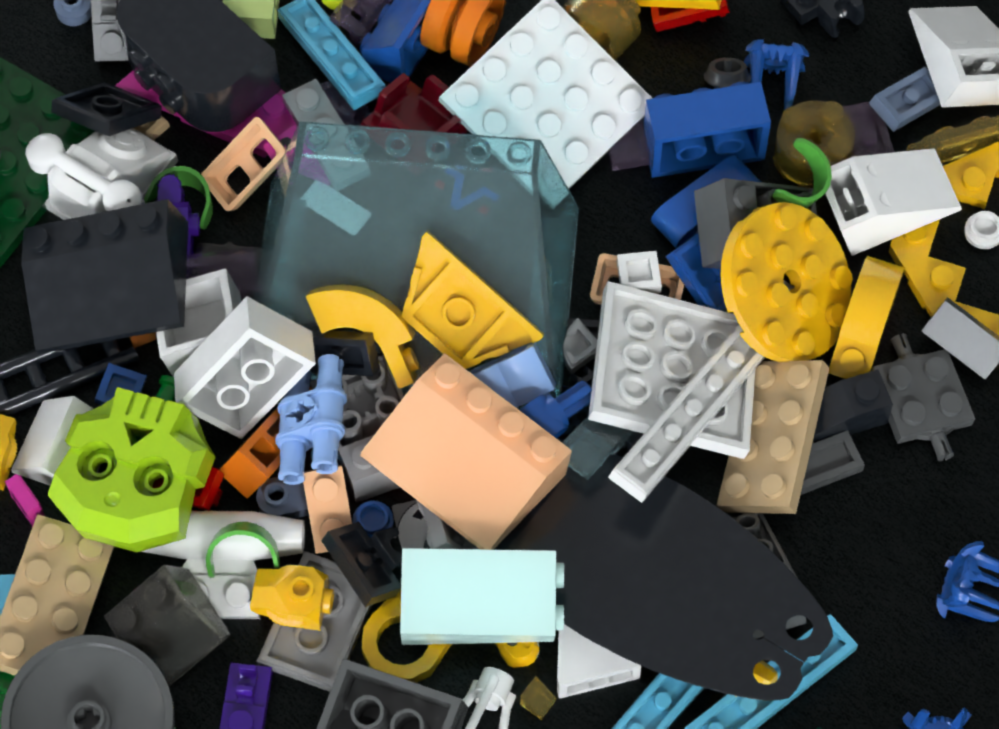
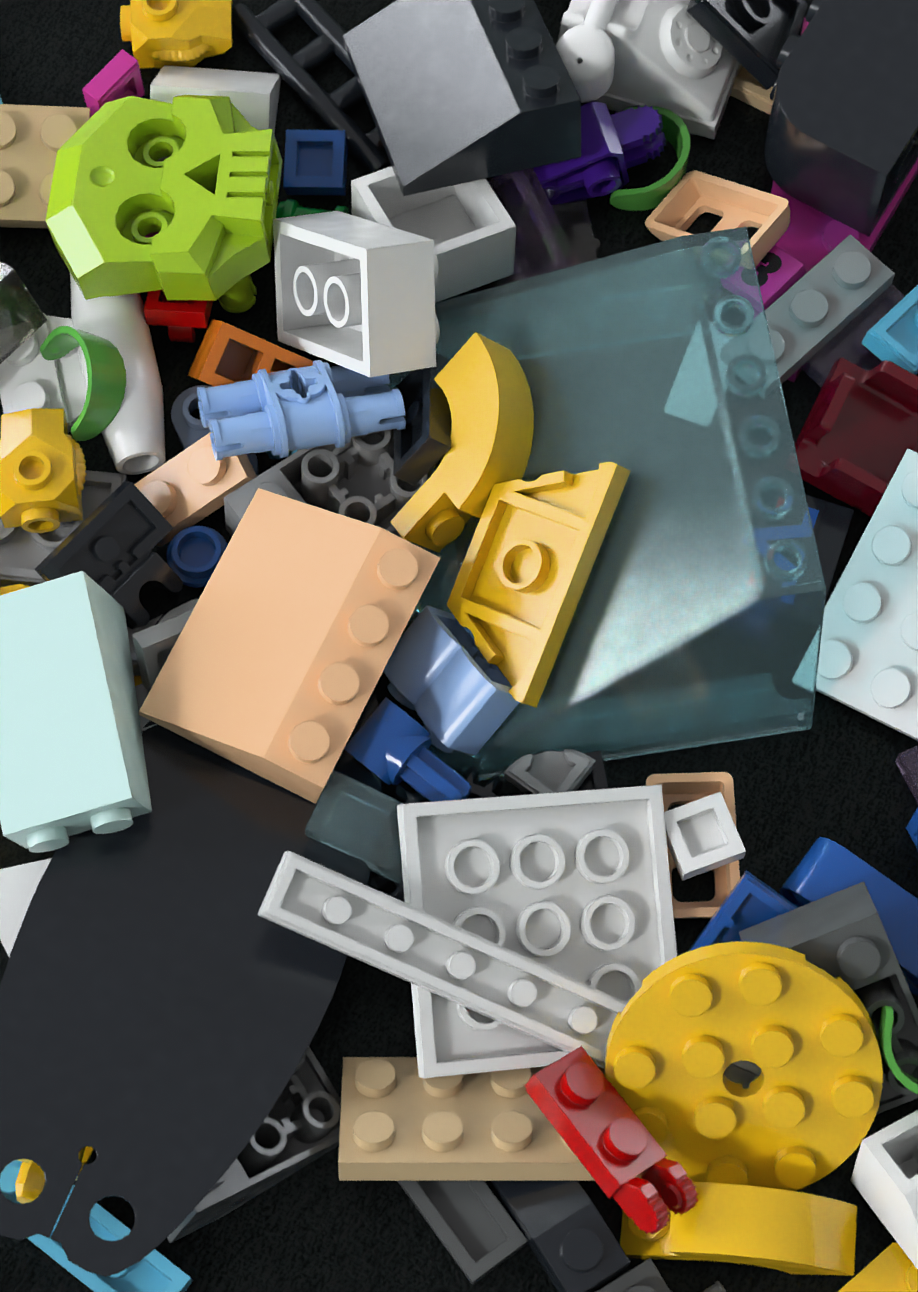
camera: 75 degrees right, 5 degrees up
none -> red hinge [525,1046,699,1235]

